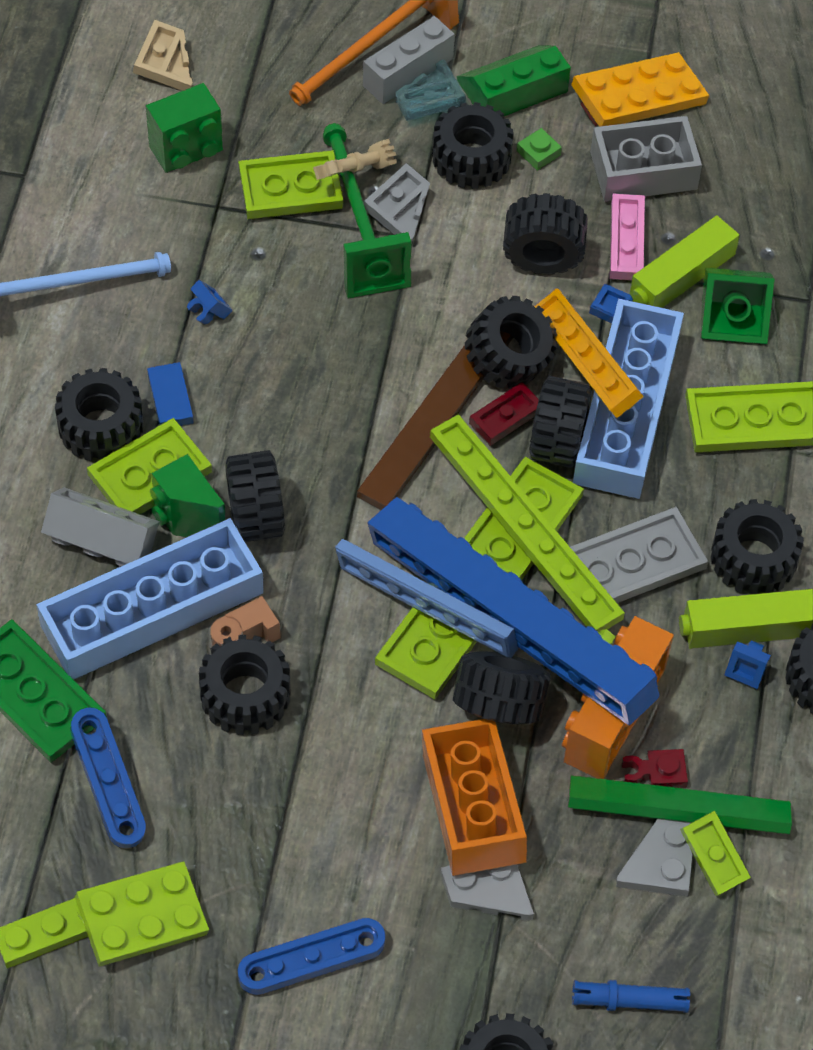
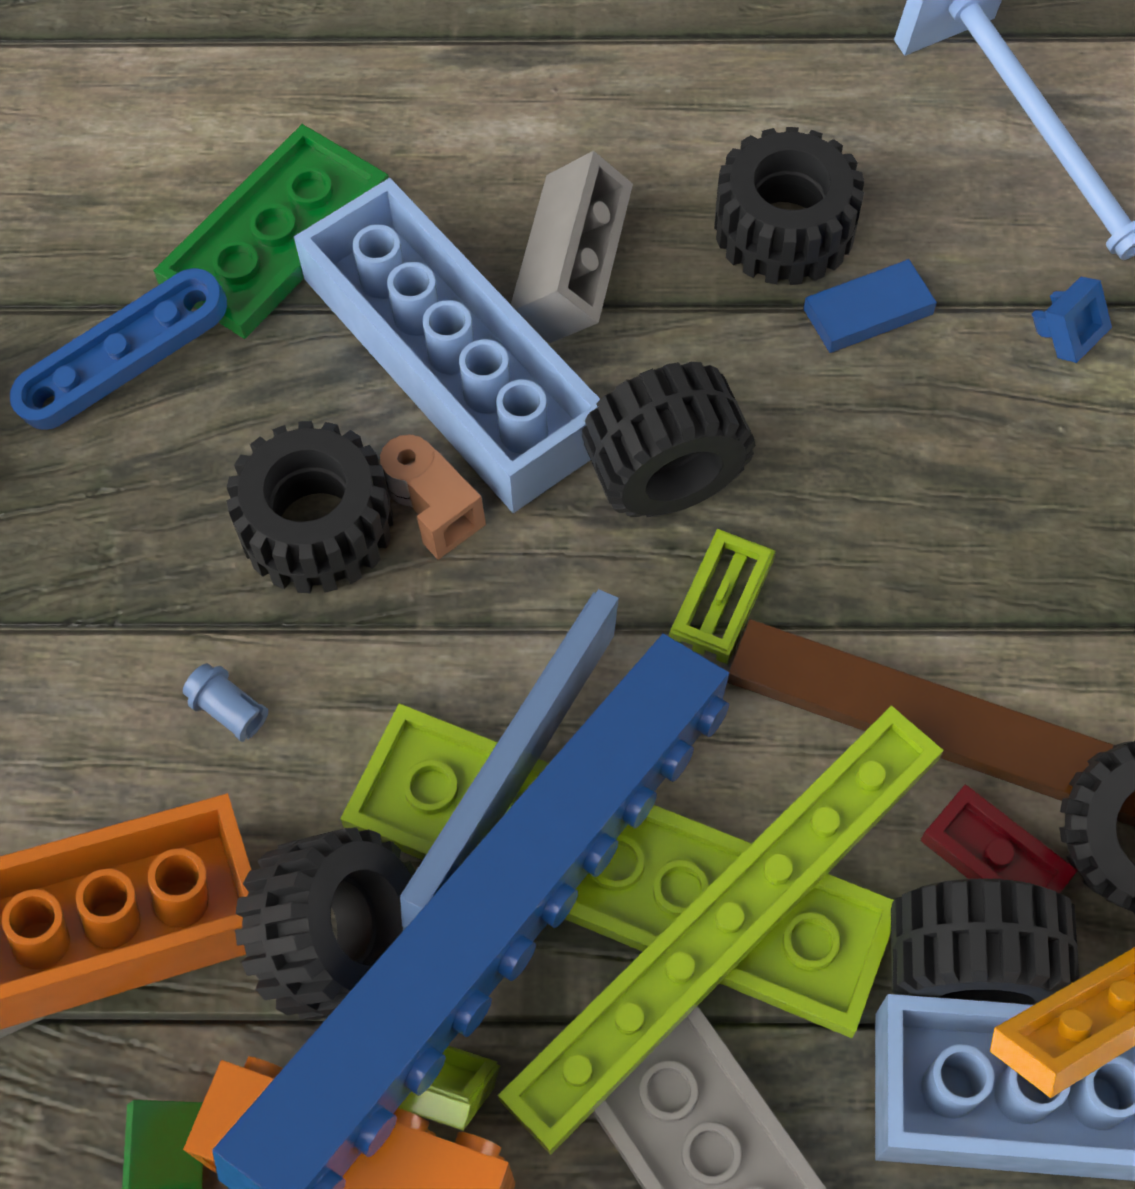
camera: 85 degrees right, 5 degrees up
lime plate [87,418,212,514] -> none
green slope [150,454,226,538] -> none
none -> medium blue pin [183,663,268,742]
none -> lime tile [669,529,775,665]

